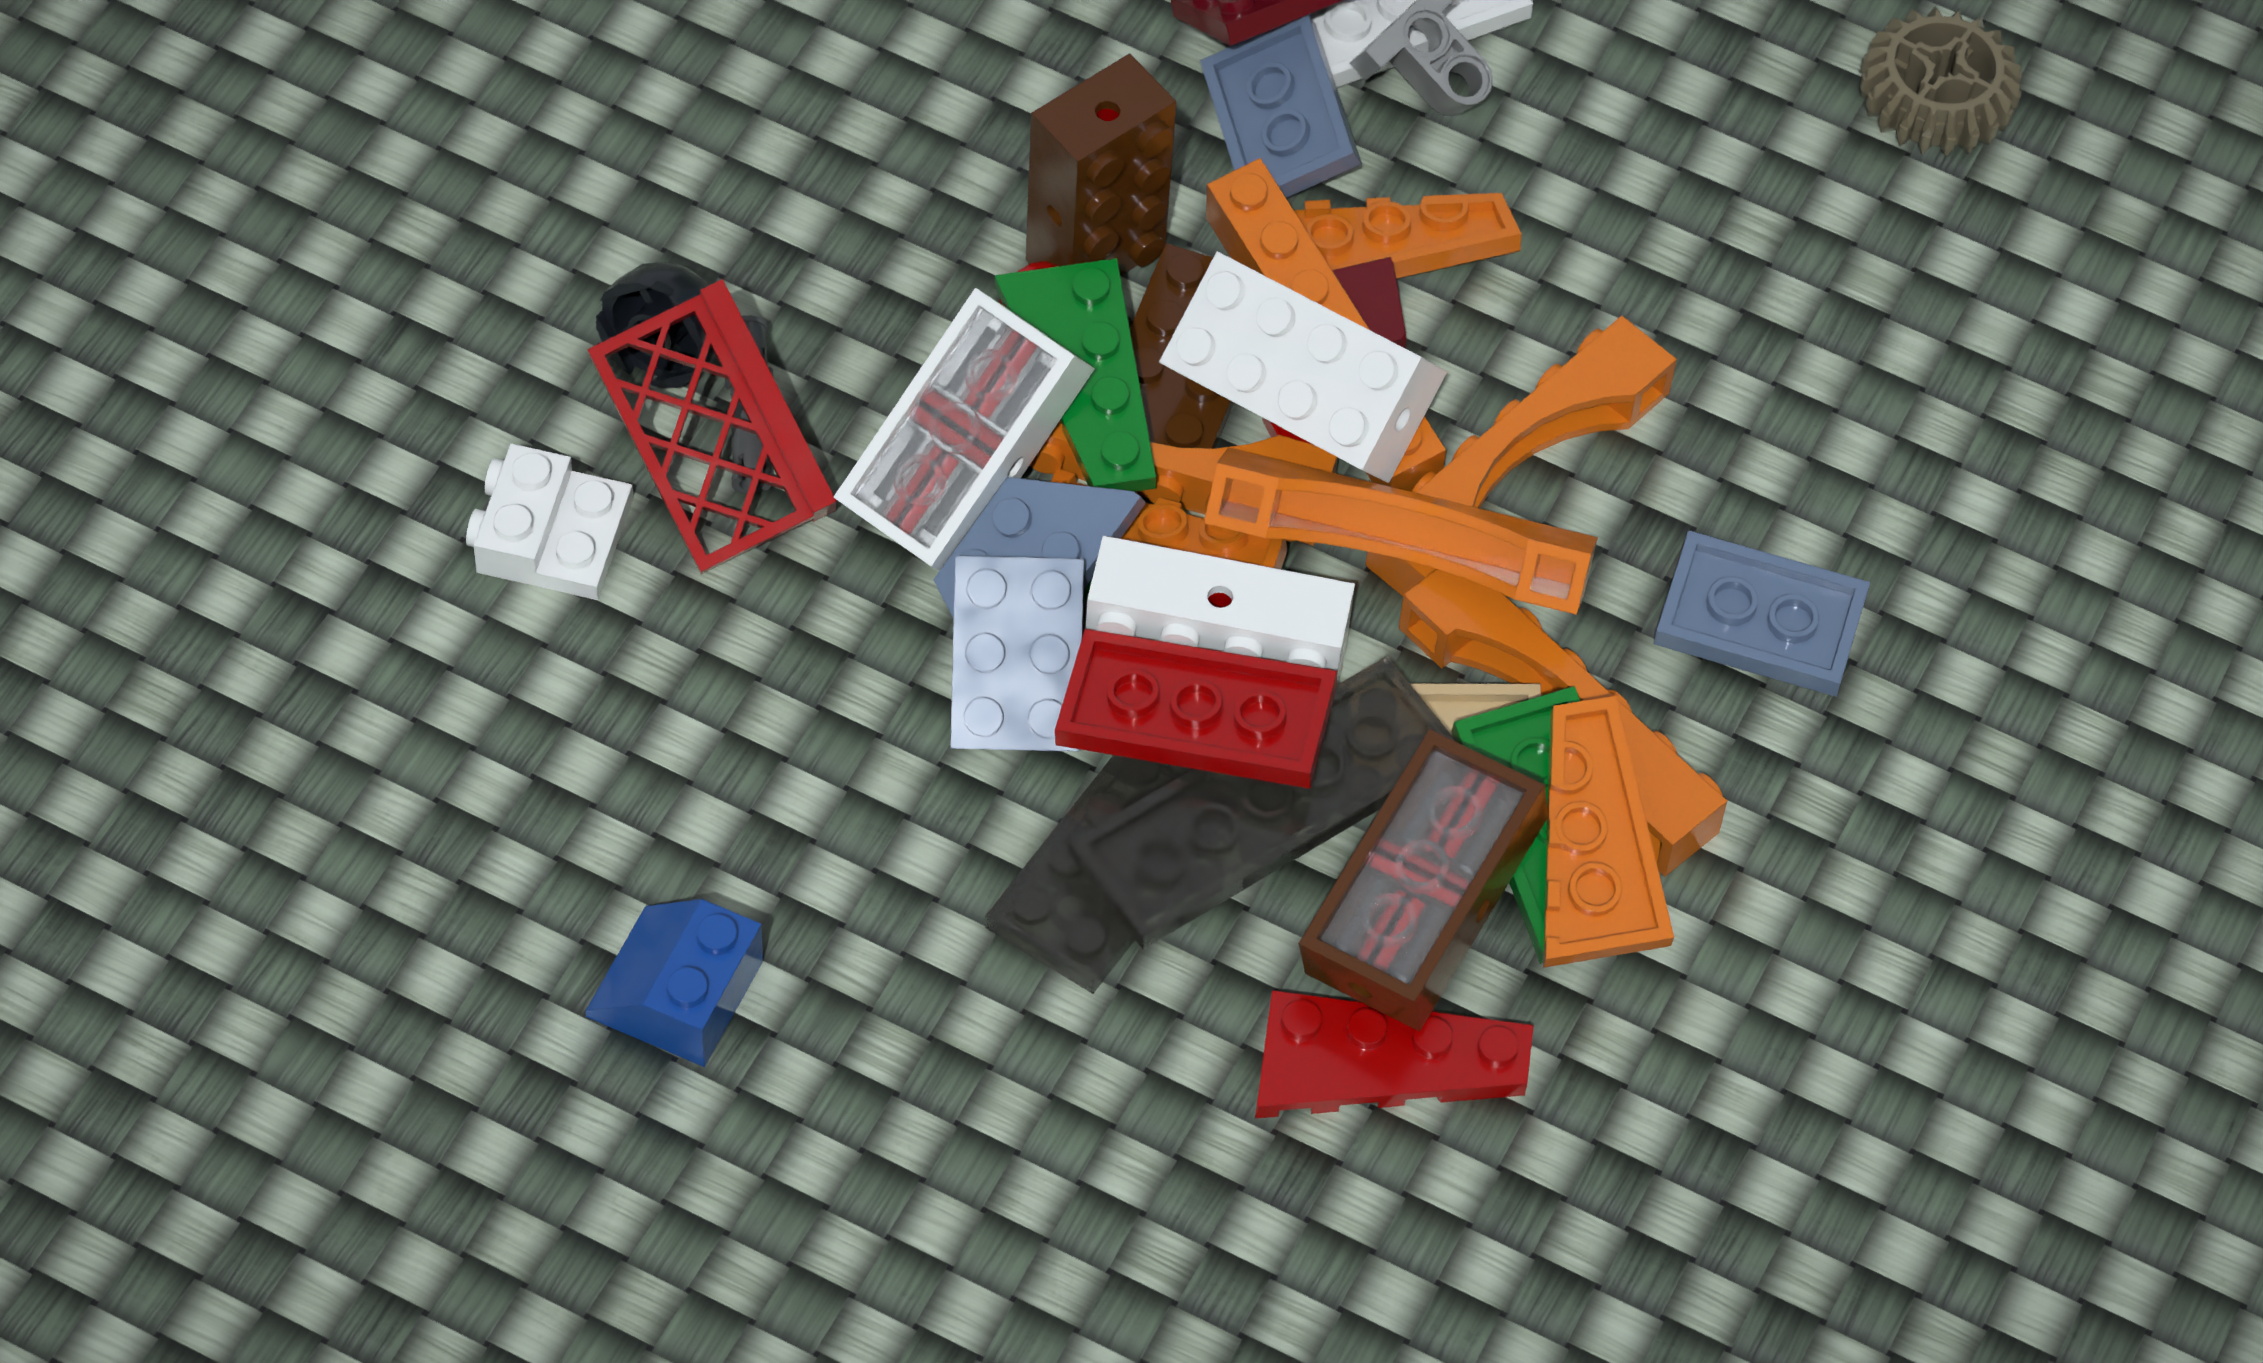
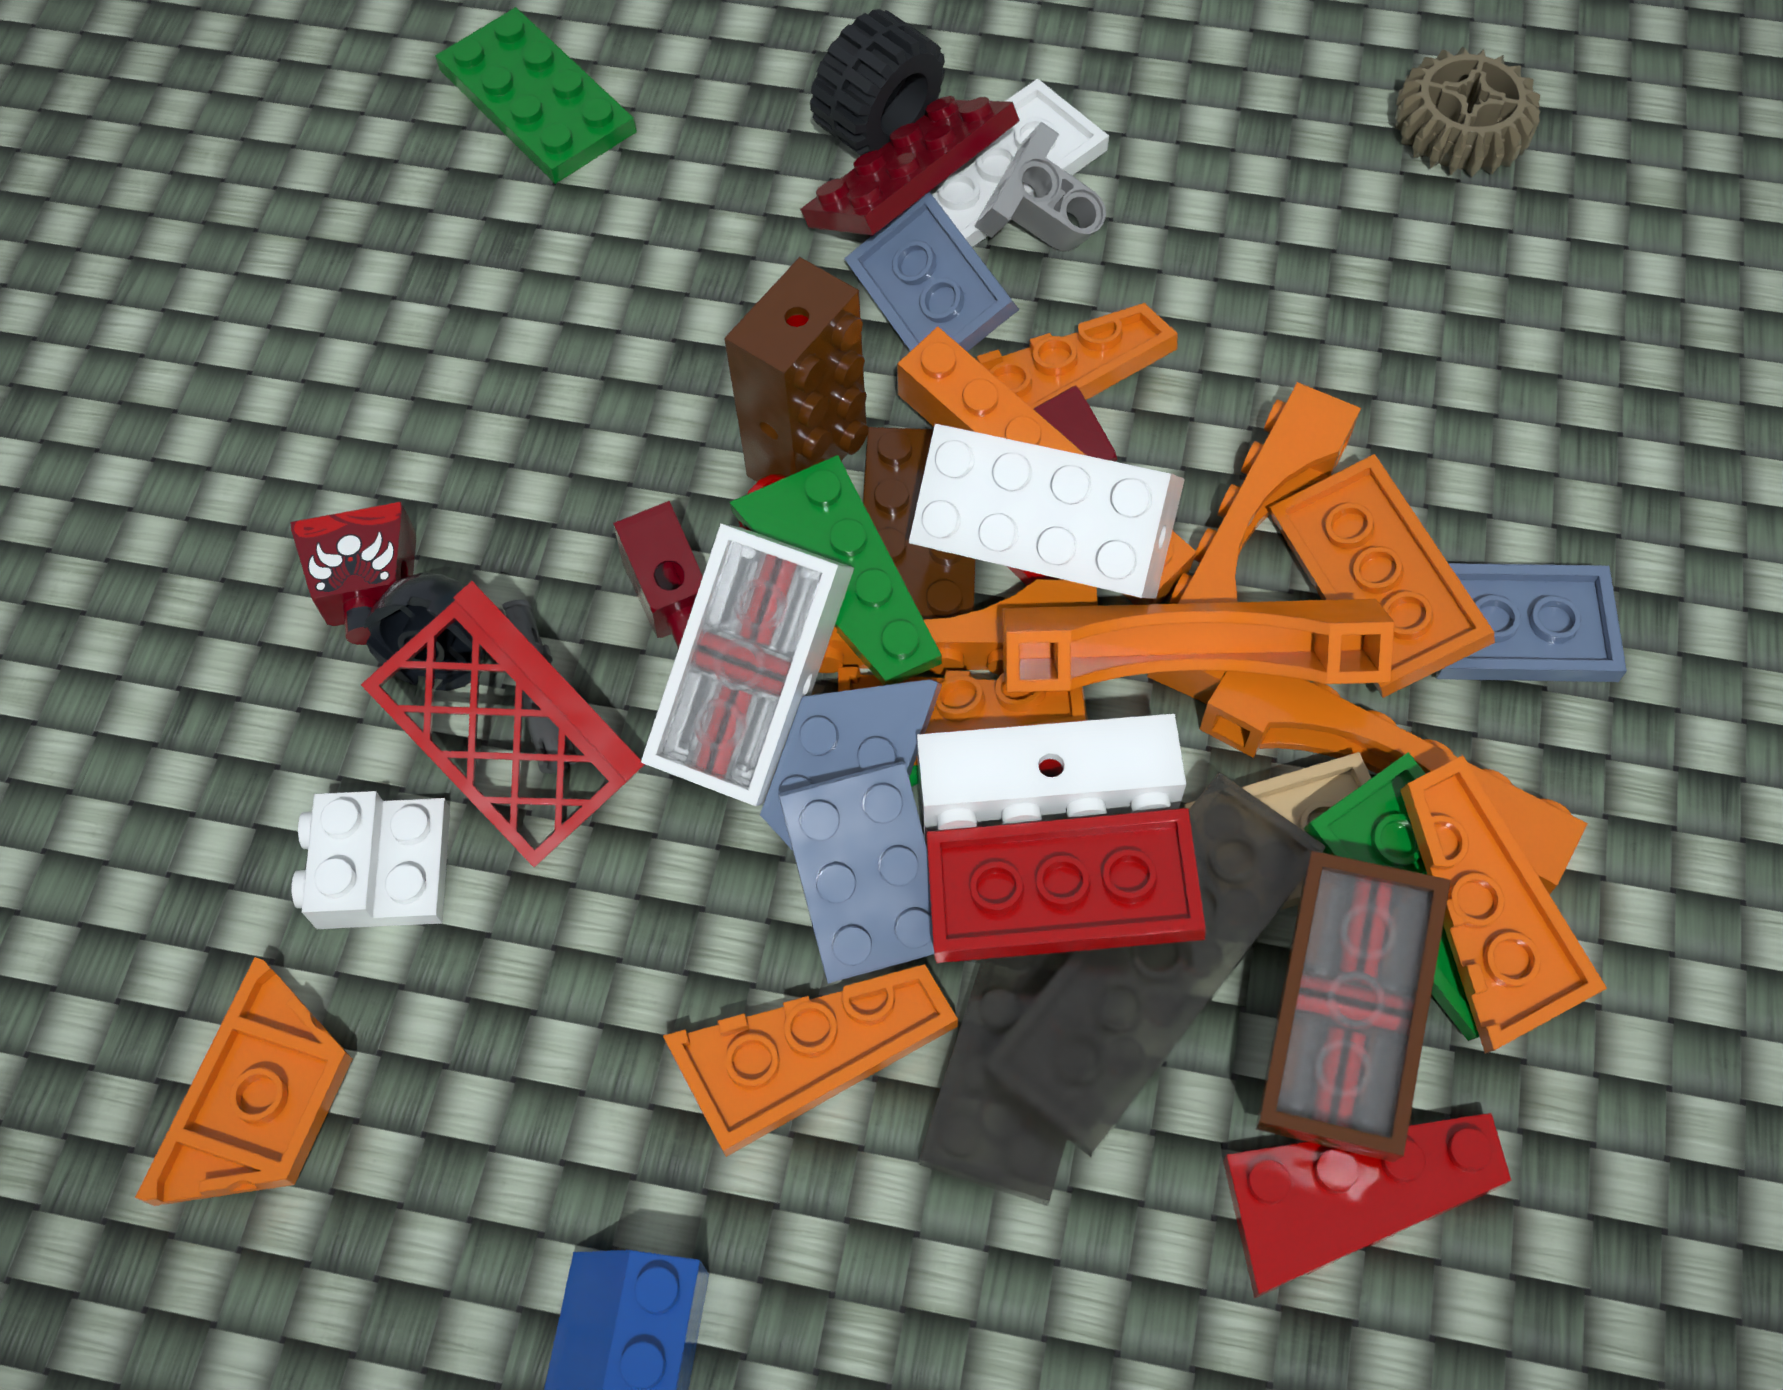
camera: 10 degrees left, 5 degrees up
none -> orange wing [135,957,353,1206]
none -> torso [290,502,417,645]
none -> dark red torso [613,501,703,649]
none -> orange wing [663,964,958,1157]
none -> orange plate [1269,454,1495,698]

